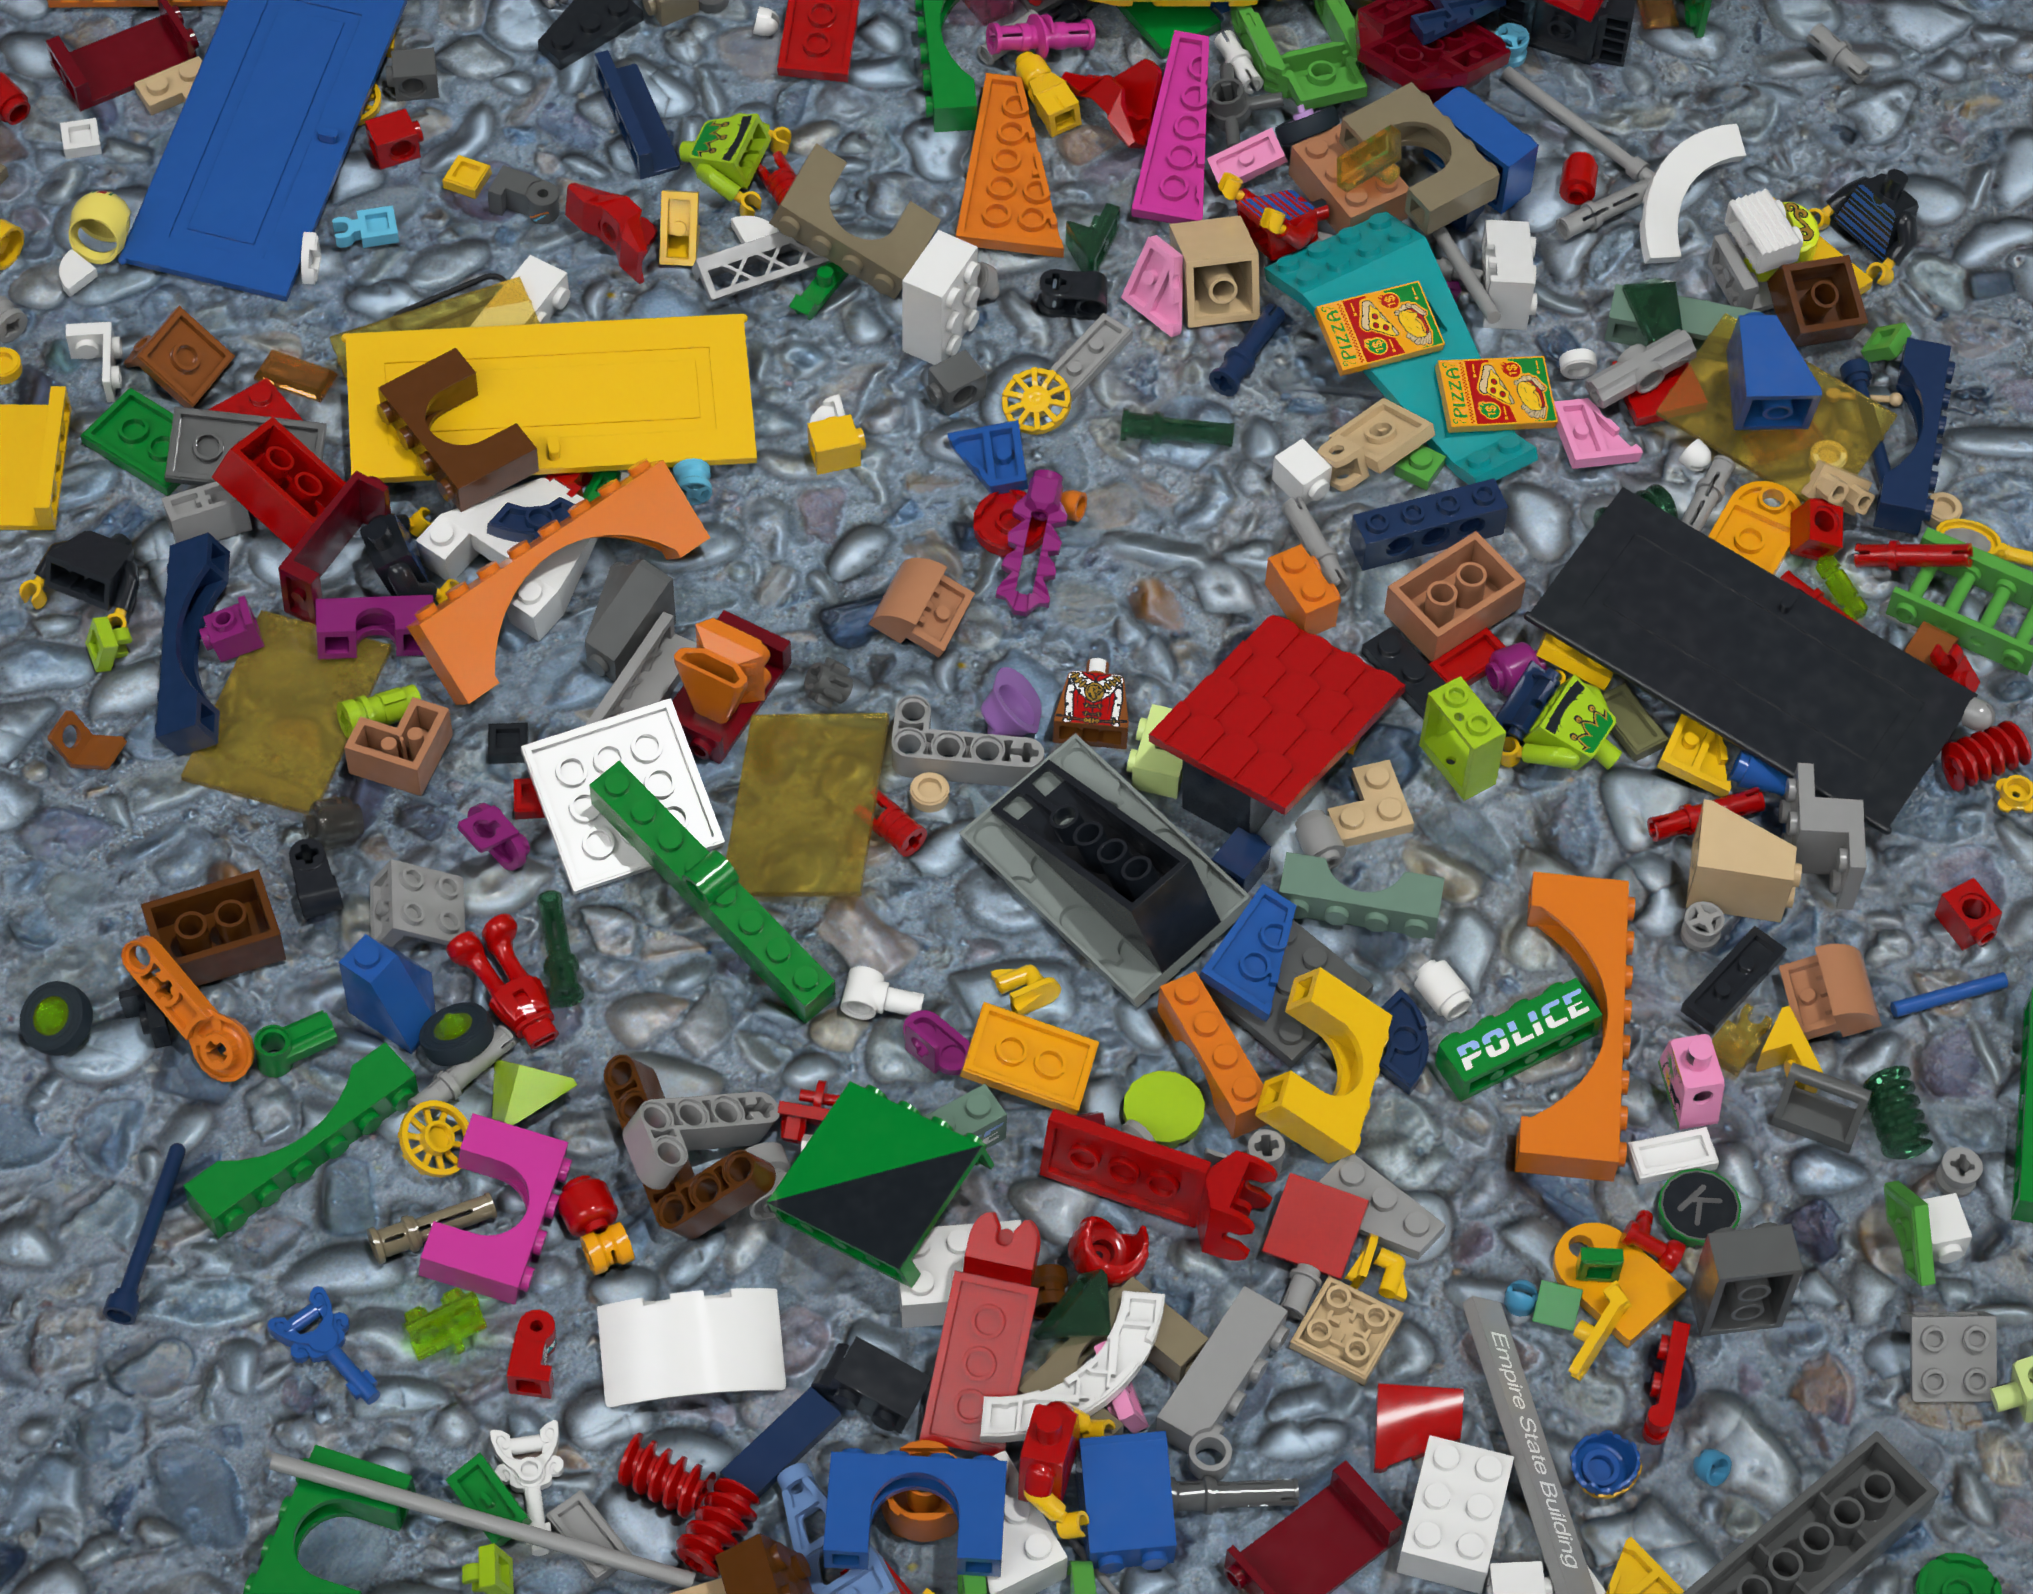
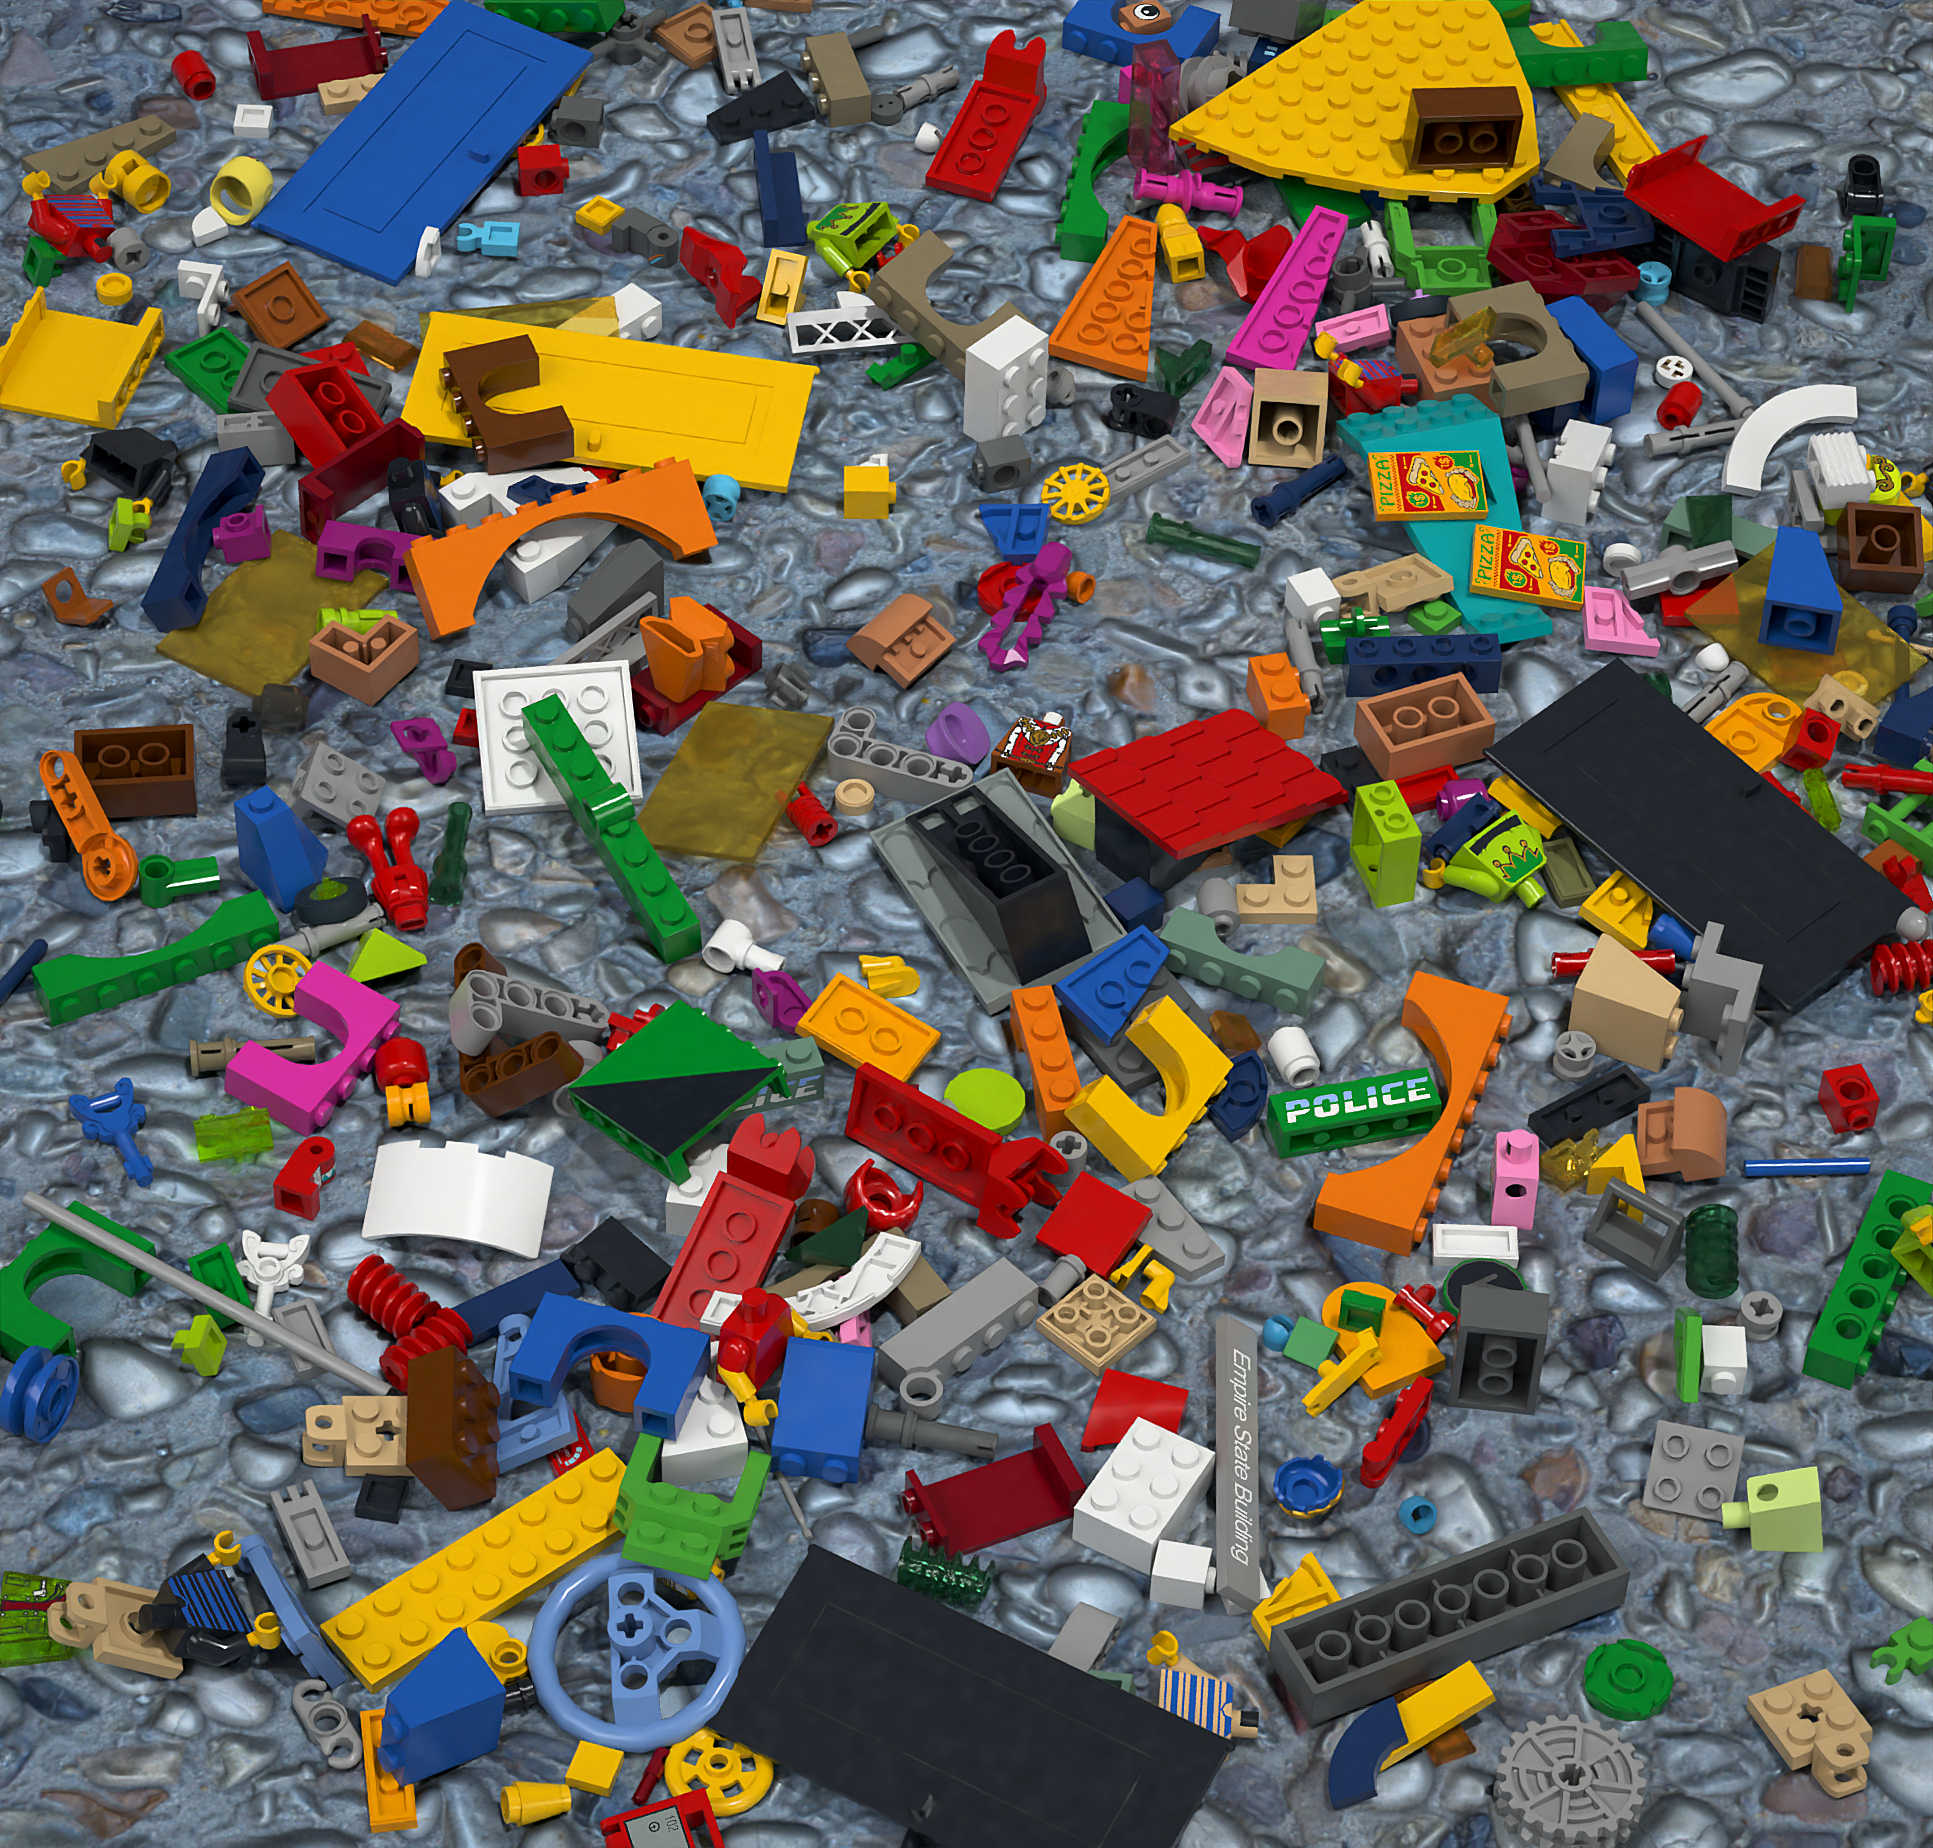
camera: 15 degrees right, 10 degrees down
none -> clear orange tile [1208,1010,1262,1052]
none -> green hips [1319,606,1391,665]
none -> white tile [1655,356,1693,389]

